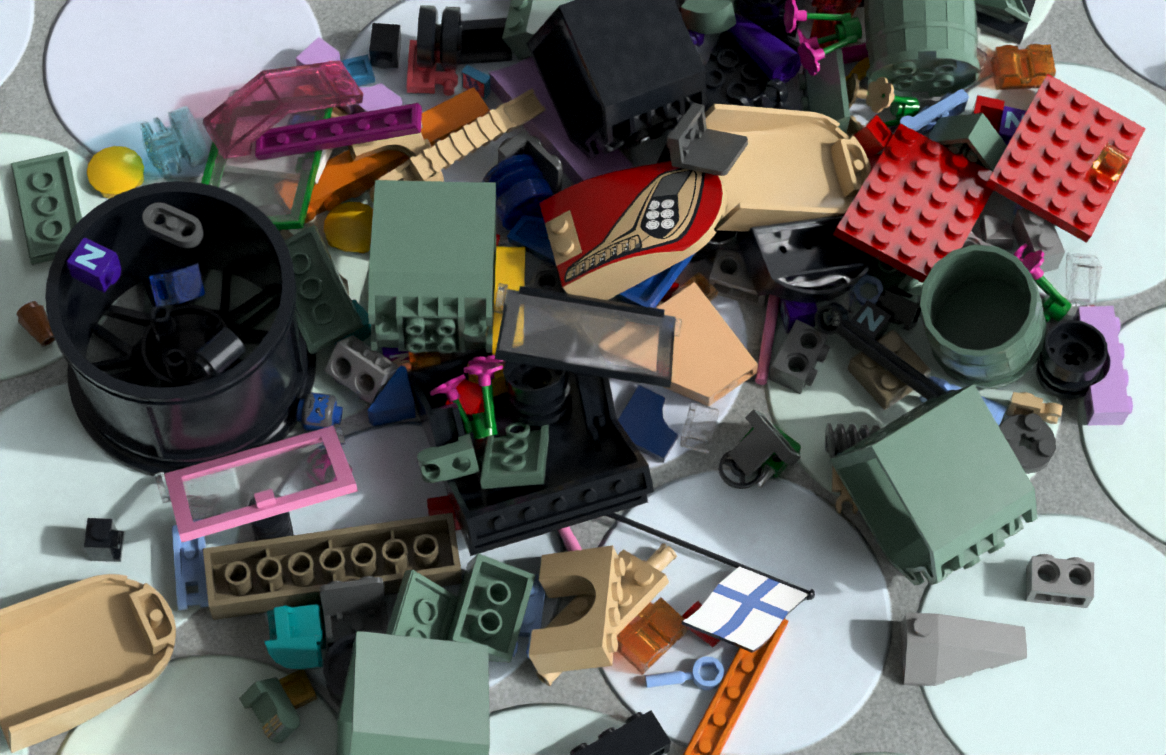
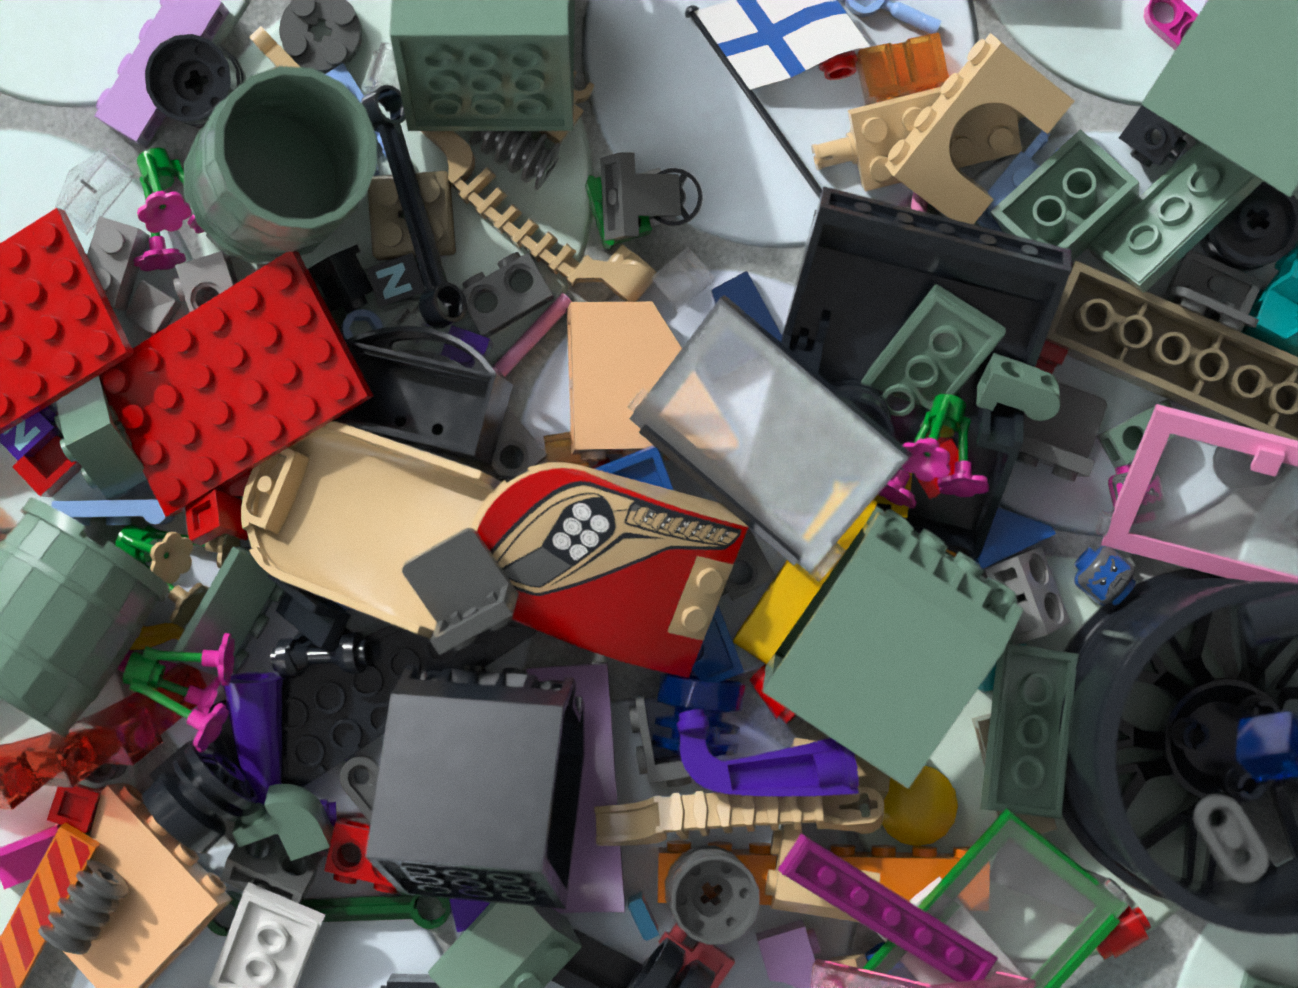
camera: 145 degrees left, 25 degrees up
none -> tan piece [421,131,659,302]
none -> dark grey wheel [665,845,759,945]
none -> dark purple animal [677,709,859,796]
none -> dark grey bracket [1016,382,1107,482]
none -> sand green leg [1096,399,1175,468]

